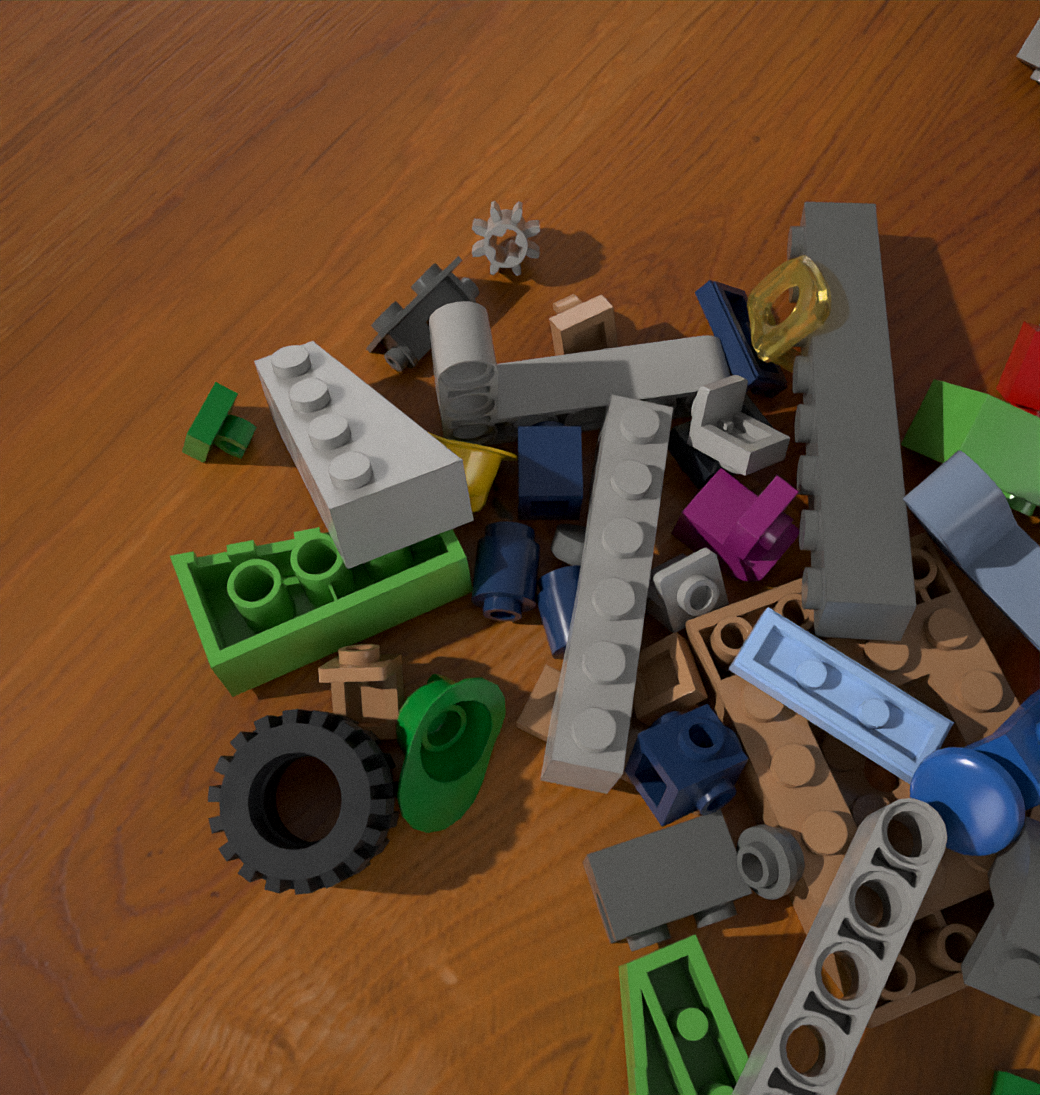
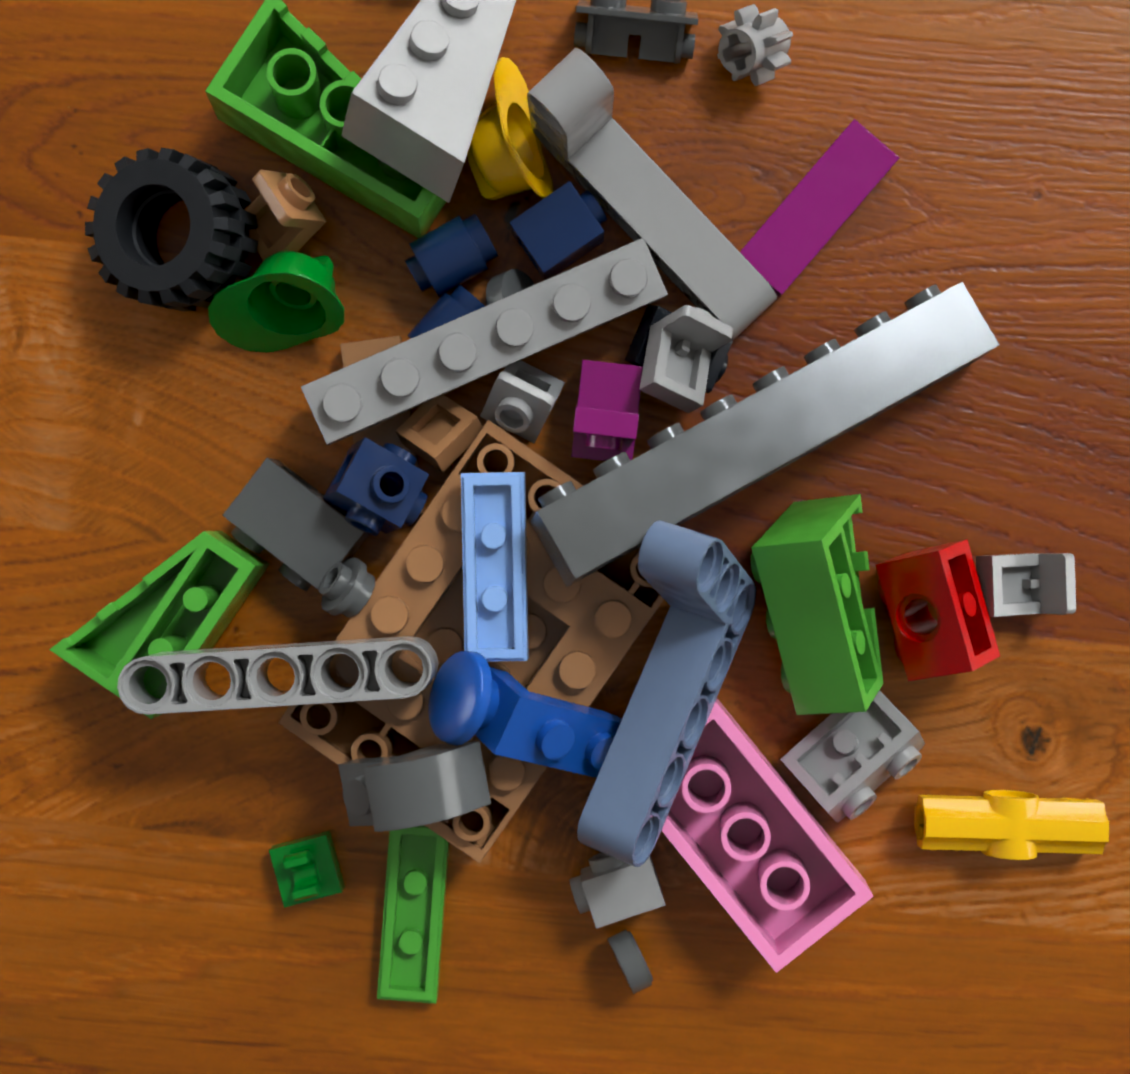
camera: 55 degrees right, 20 degrees up
medium nougat tile [549,294,618,356] -> none
dark blue tile [695,280,788,398] -> none
clear yellow piece [747,255,831,374] -> none
none -> magenta tile [740,119,900,298]

